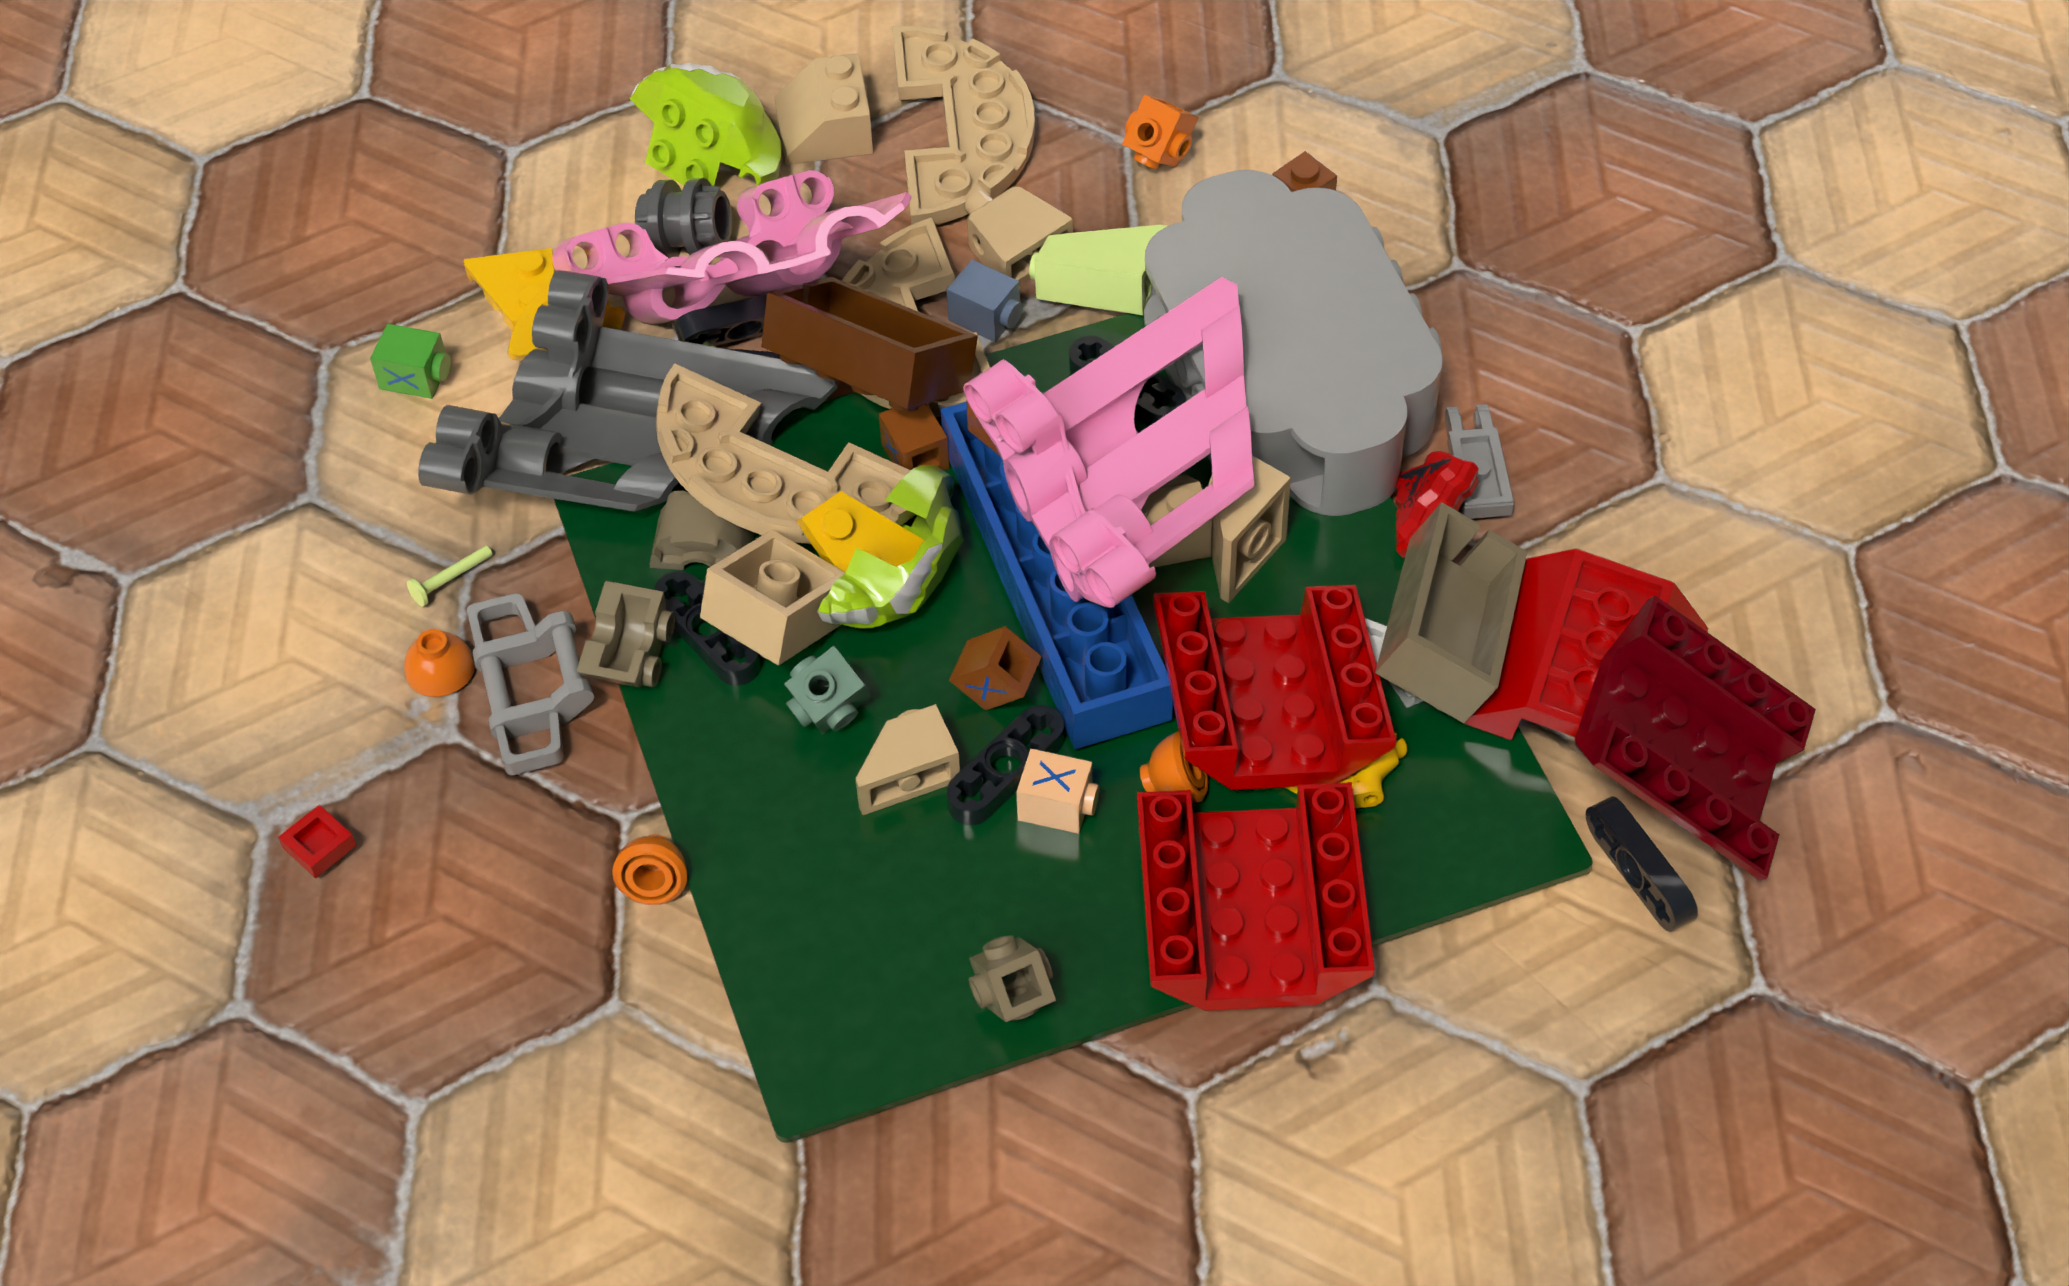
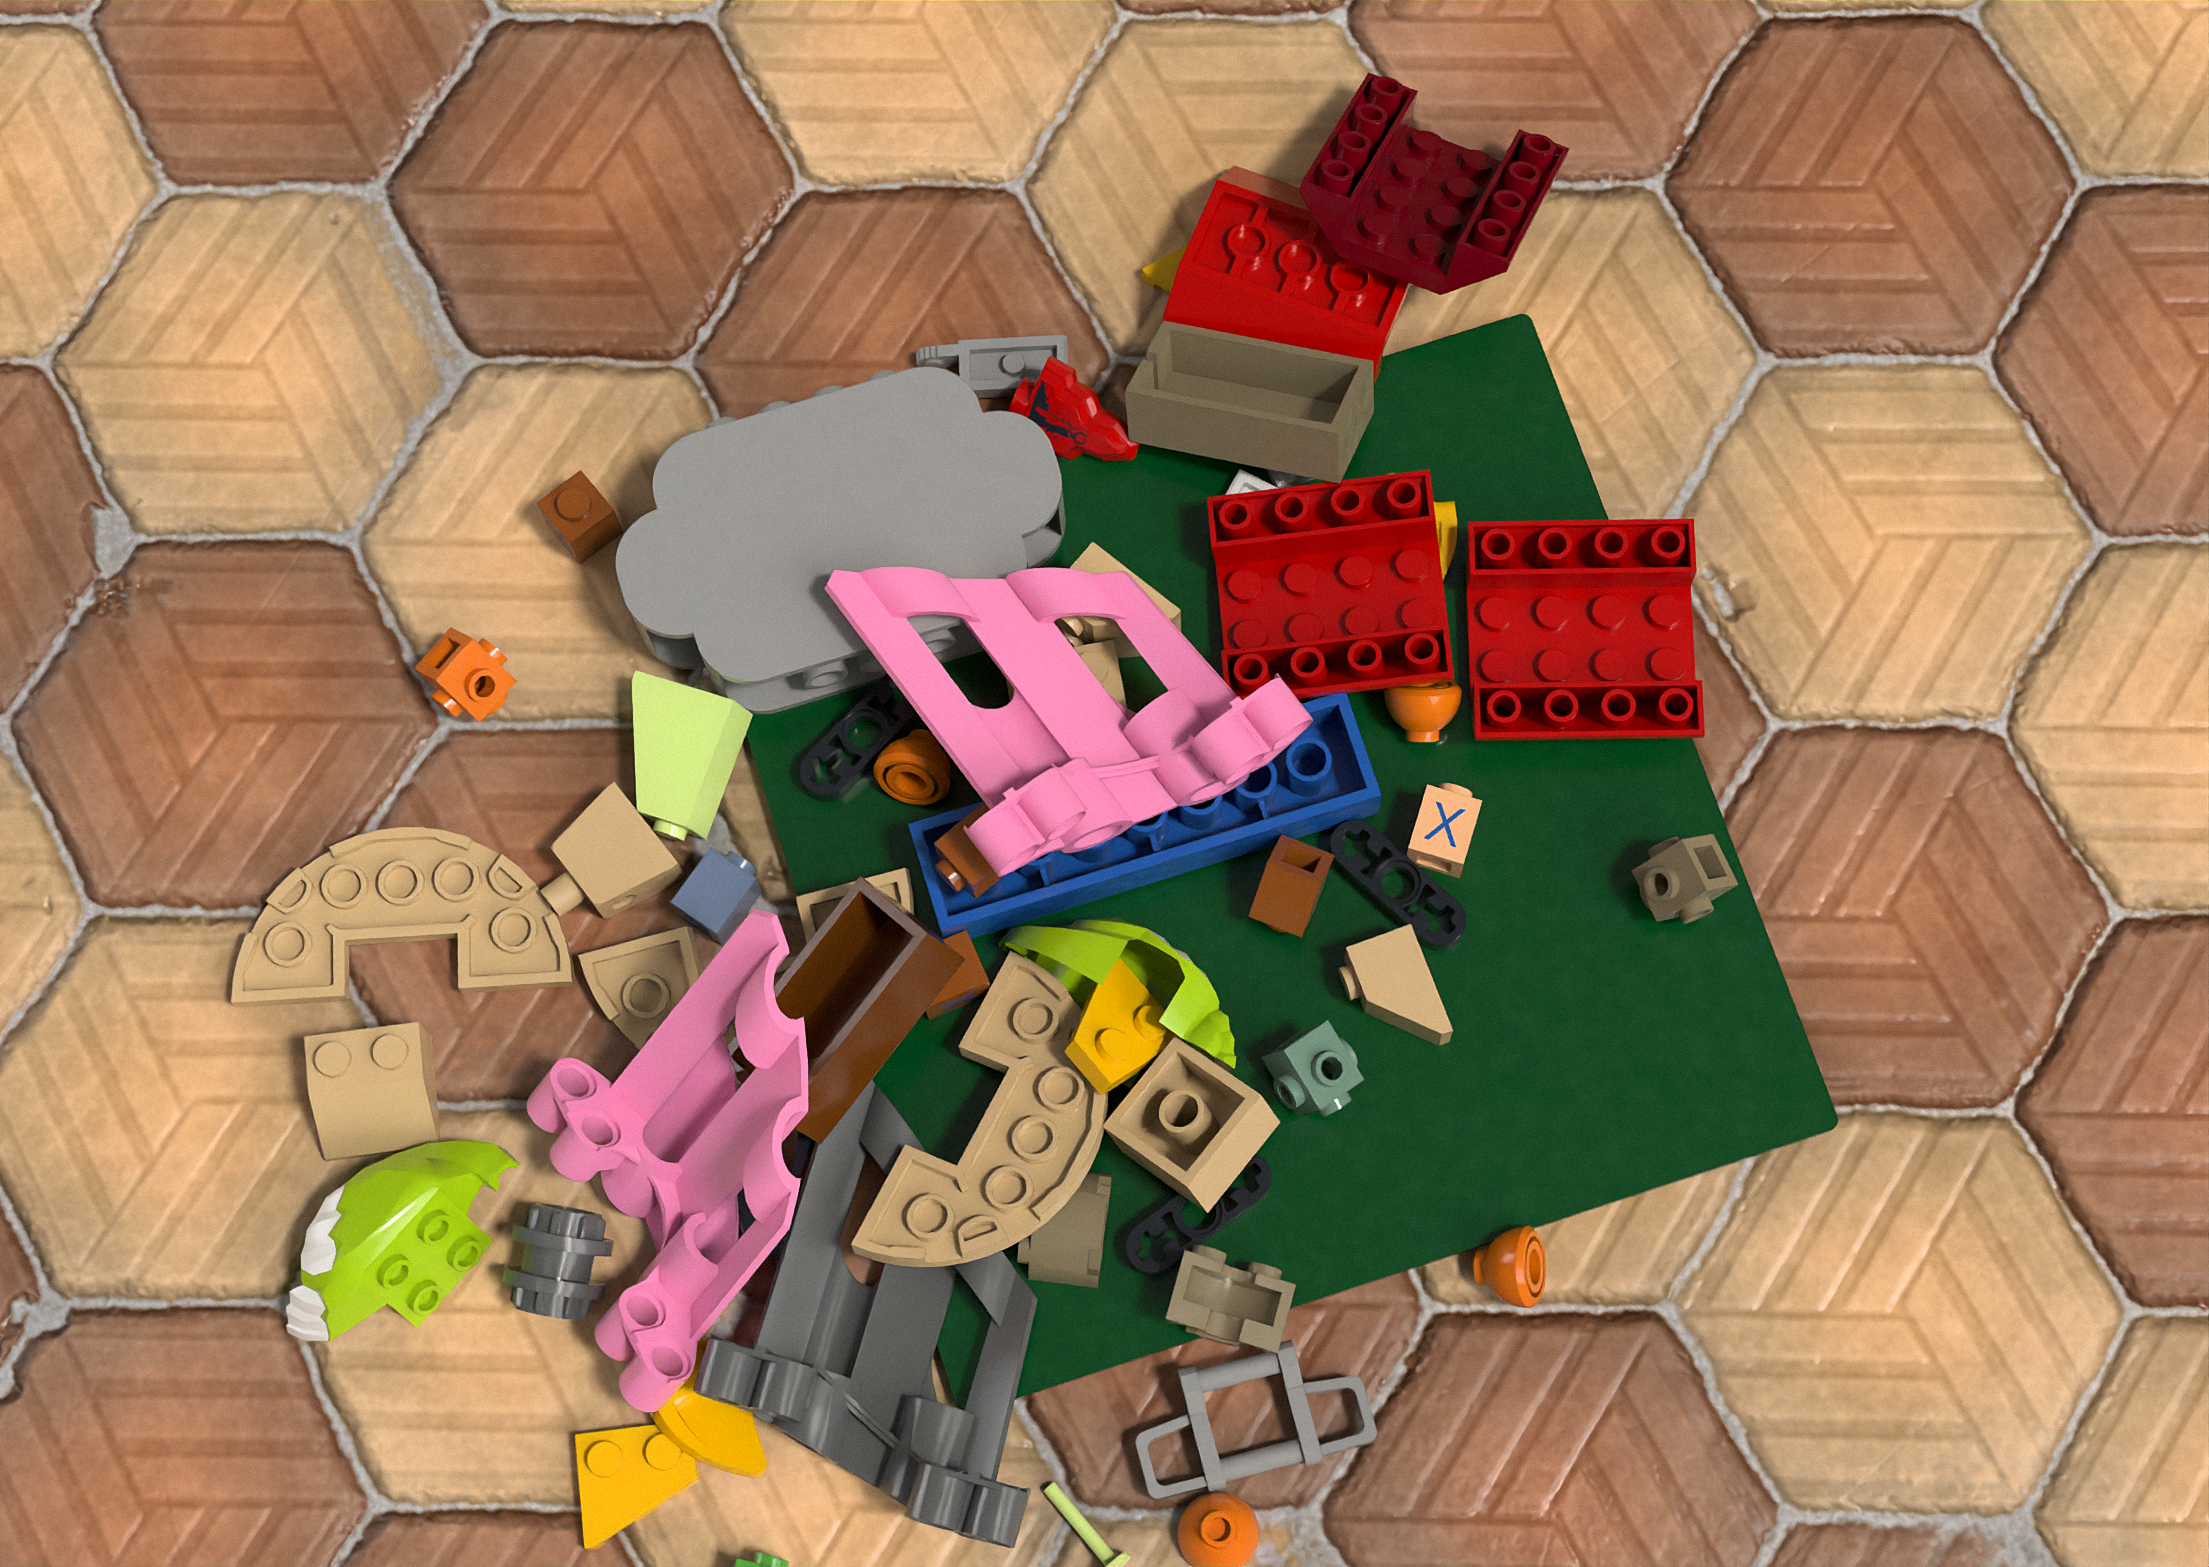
camera: 85 degrees left, 20 degrees up
black beam [1585,796,1698,932] -> none

